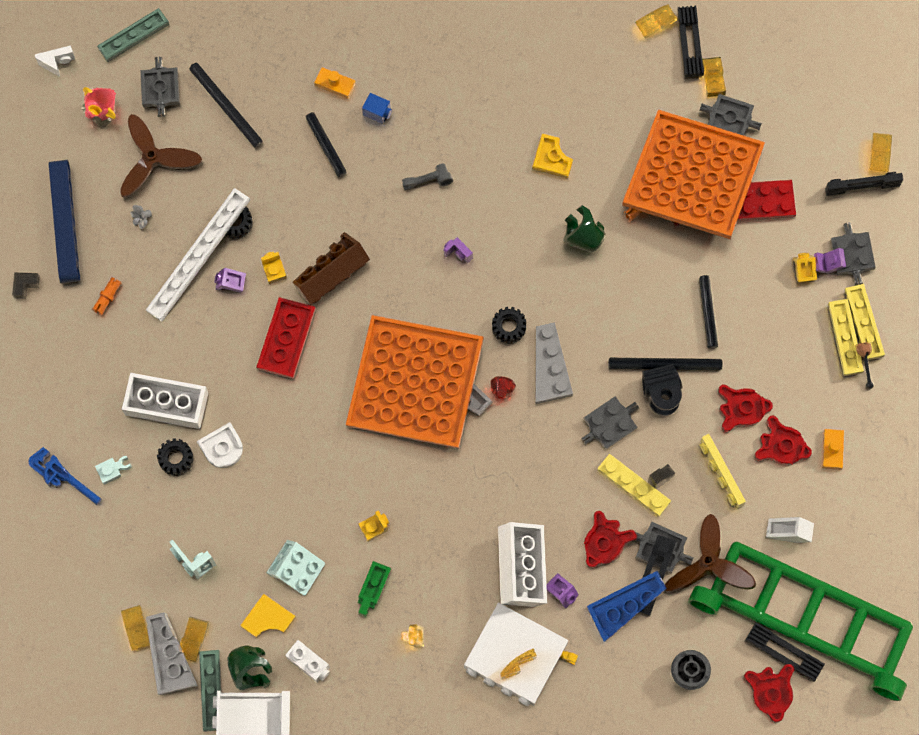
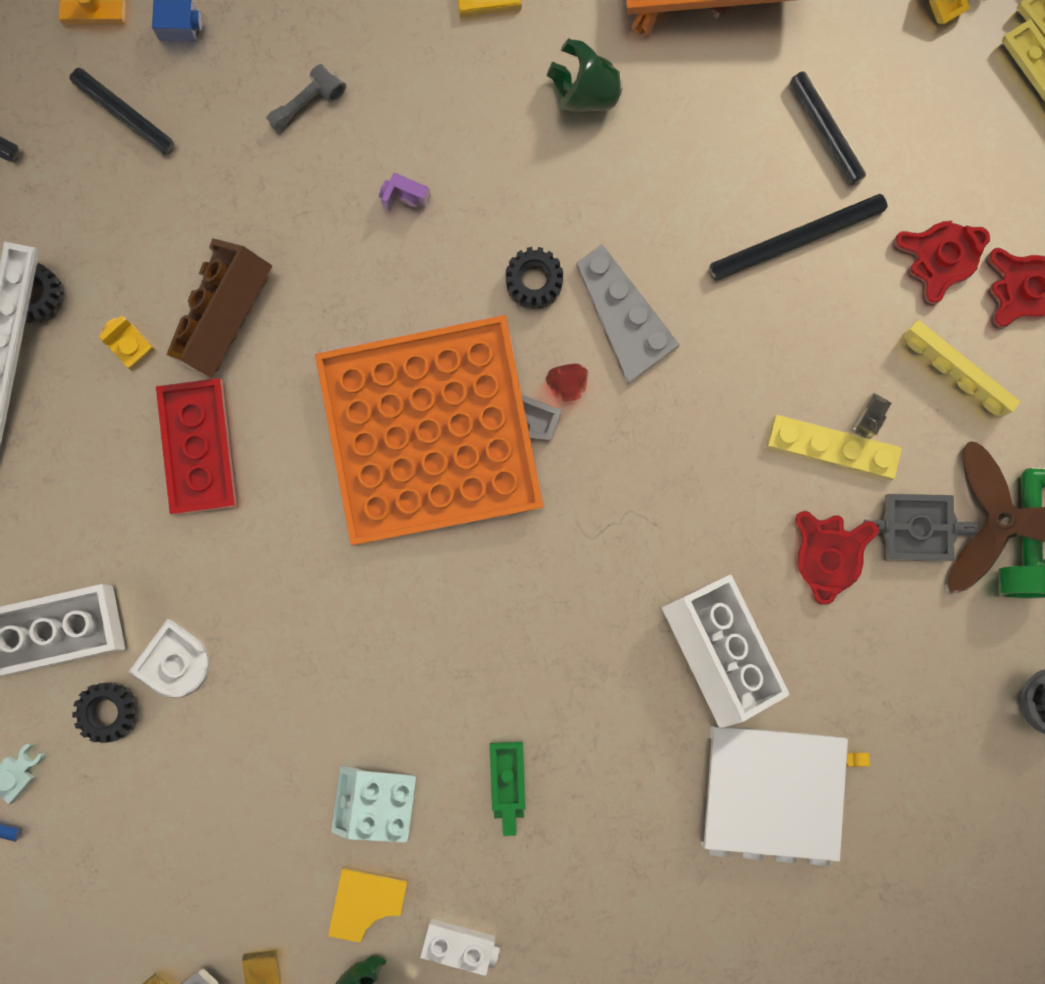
camera: 25 degrees left, 10 degrees up
light aqua bracket [169,540,216,579] -> none
medium lavender bracket [214,268,246,293] -> none
yellow bracket [358,510,389,542] -> none
clear yellow tile [401,624,424,648] -> none
clear yellow slope [500,648,537,680] -> none
medium lavender bracket [546,573,579,608] -> none
dark grey plate [581,396,639,450] -> none
blue wing [587,571,666,642] -> none
black container [640,535,676,616] -> none
black piece [642,364,683,416] -> none

